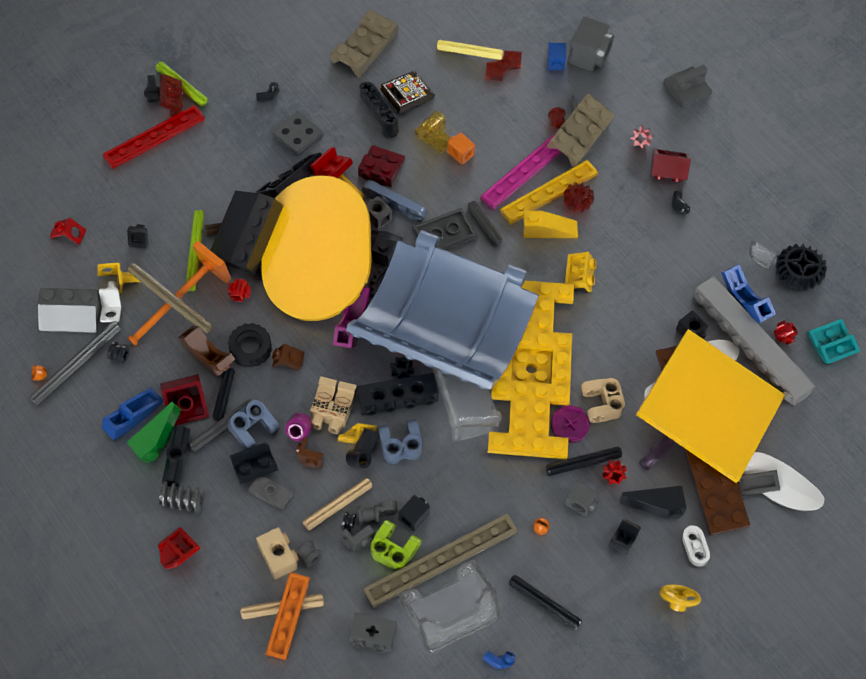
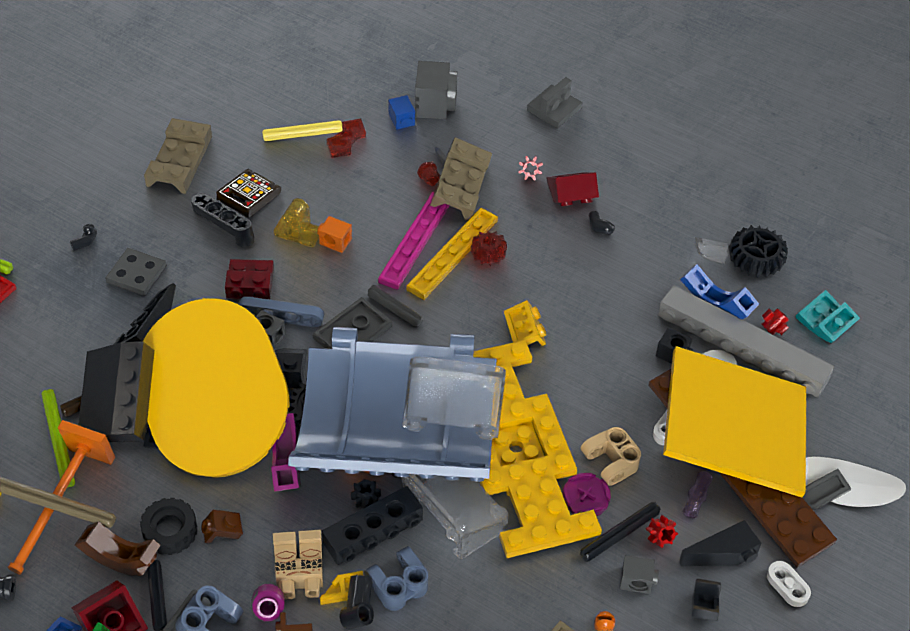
camera: 20 degrees left, 10 degrees down
red gear [227,279,251,302] -> none
red bracket [311,147,353,178] -> none
yellow slope [522,211,578,238] -> none
none -> clear windscreen [402,357,506,440]

